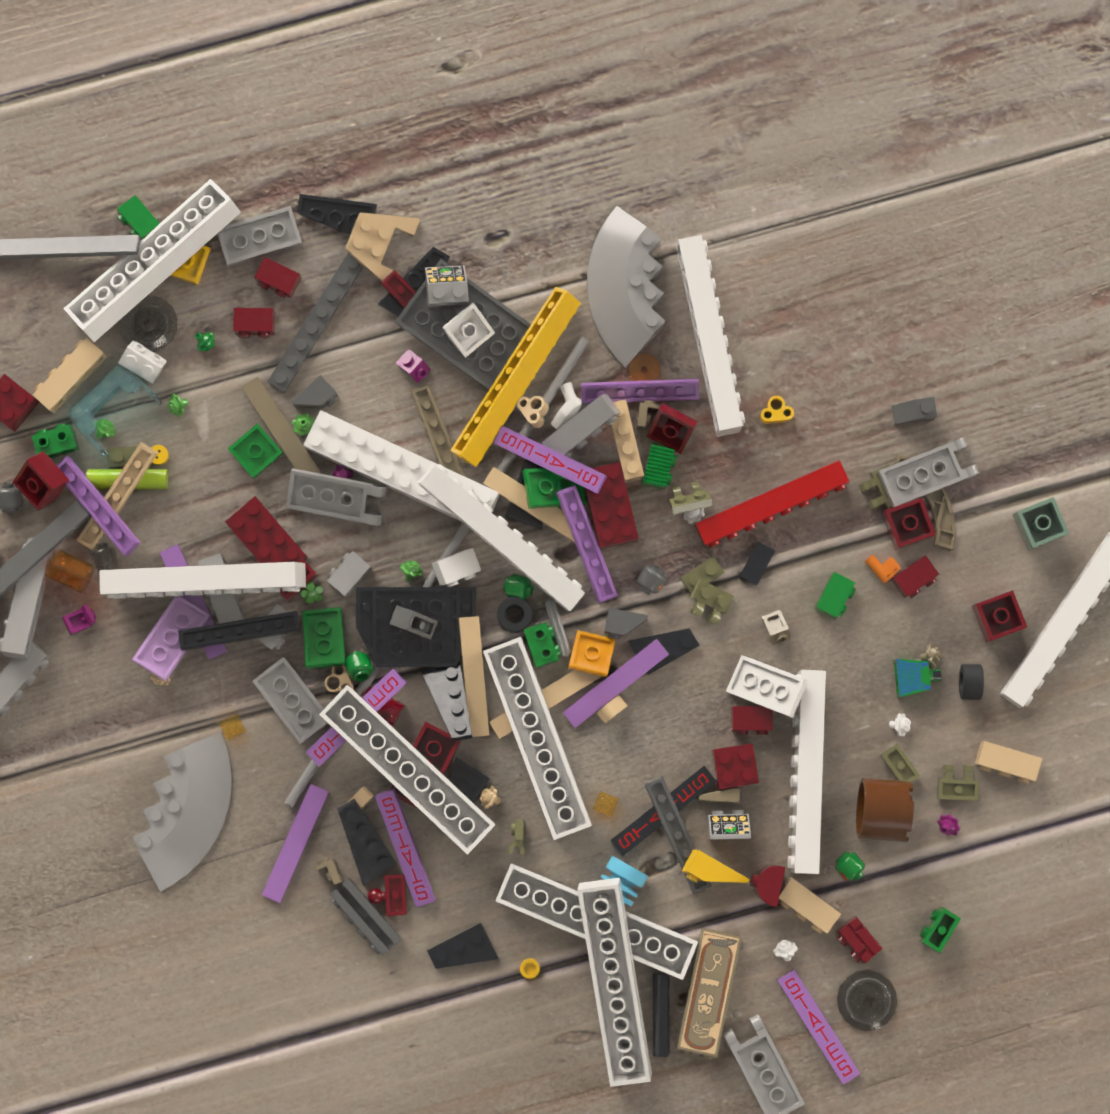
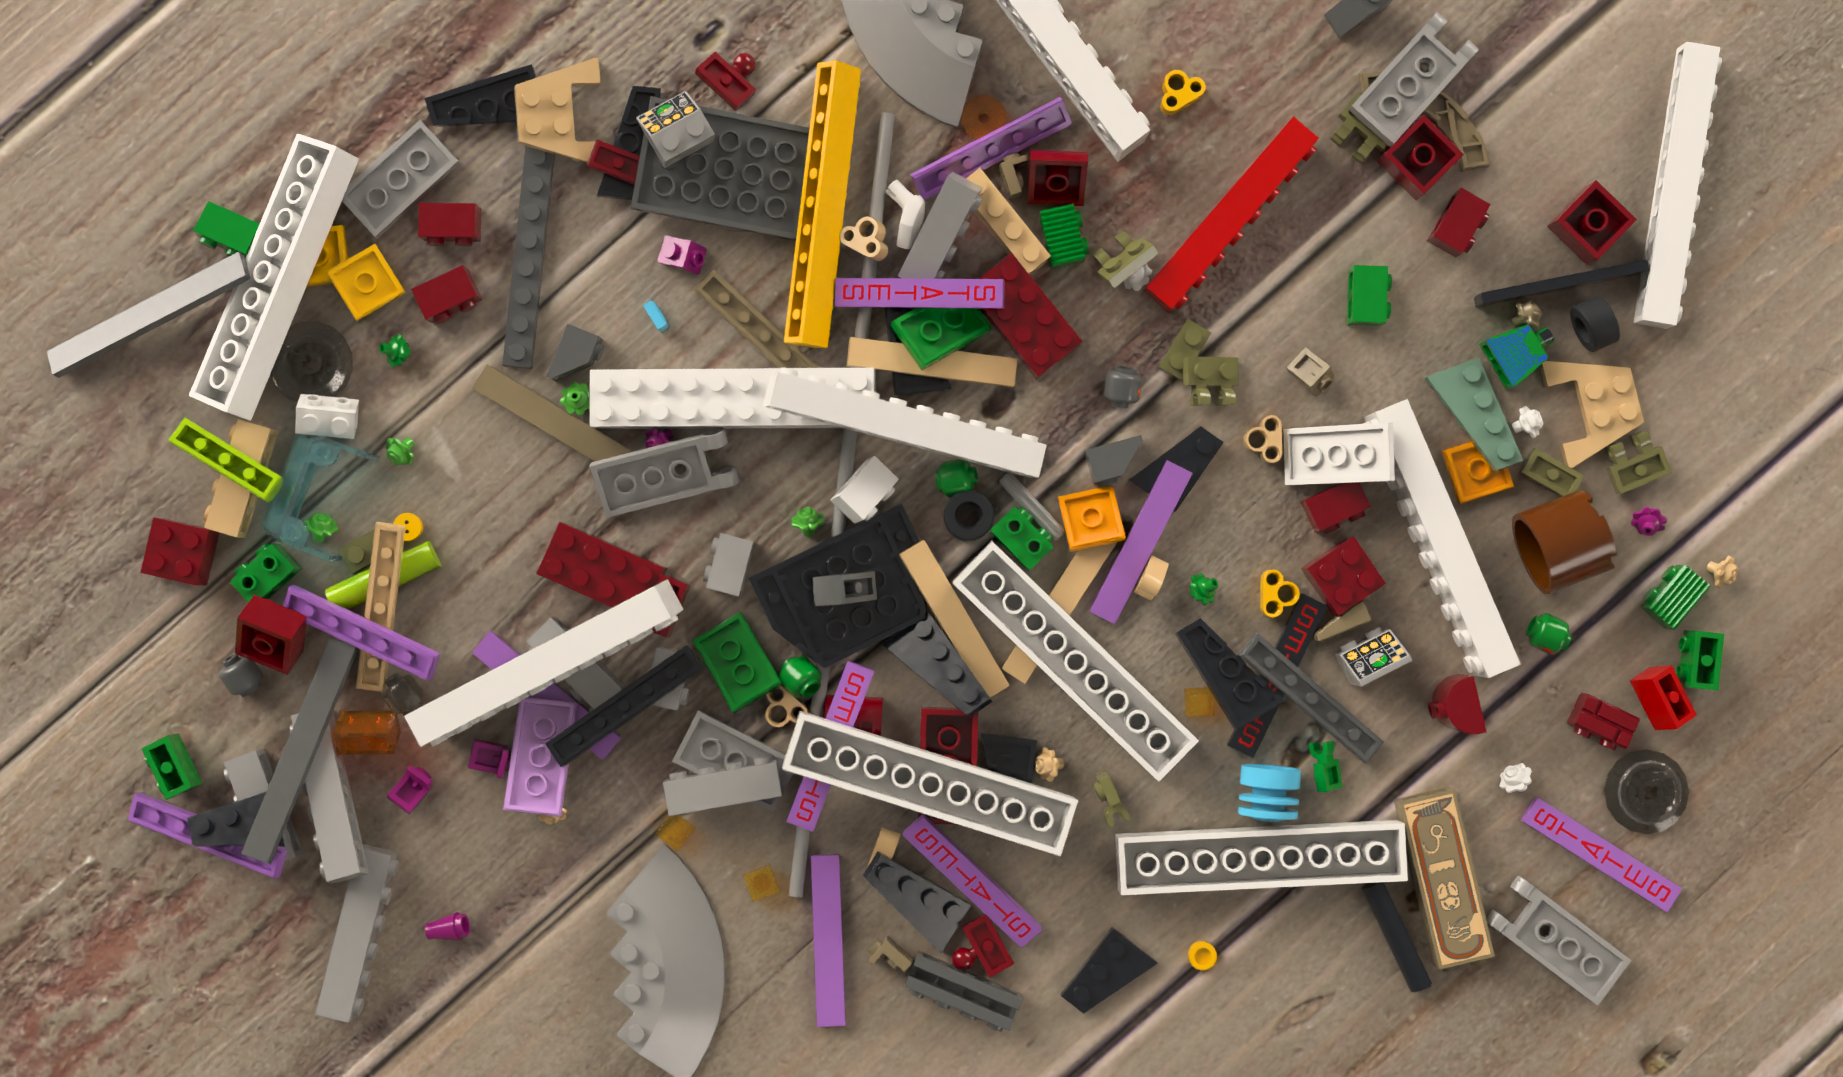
camera: 25 degrees left, 5 degrees up
green plate [228,423,284,479] -> none
bright green plant [301,582,323,604] -> none
white slope [443,302,495,358] -> none
medium lavender tile [556,485,618,603] -> none
white brick [577,878,652,1087] -> none
yellow slope [682,850,749,883] -> none
black tile [739,542,775,586] -> none
tan brick [778,878,841,934] -> none
orange piece [865,554,902,584] -> none
tan brick [974,741,1042,784] -> none
sand green brick [1013,497,1069,551] -> none
none -> lime brick [168,417,284,503]
none -> yellow tile [326,244,406,321]
none -> magenta cone [425,912,470,940]
none -> magenta bracket [468,739,511,778]
none -> medium azure tile [643,301,670,333]
none -> light grey brick [663,756,784,816]
none -> dark red plate [695,52,756,111]
none -> clear yellow plate [743,864,780,902]
none -> black wing [1175,618,1285,731]
none -> green plant [1189,573,1219,606]
none -> tan piece [1243,415,1282,464]
none -> yellow piece [1260,569,1300,618]
none -> green plate [1308,741,1343,792]
none -> sand green wing [1425,357,1523,472]
none -> light orange tile [1441,441,1514,504]
none -> black tile [1474,260,1649,307]
none -> tan wing [1540,361,1644,468]
none -> red brick [1630,665,1697,730]
none -> green brick [1641,565,1711,630]
none -> tan plant [1706,556,1739,589]

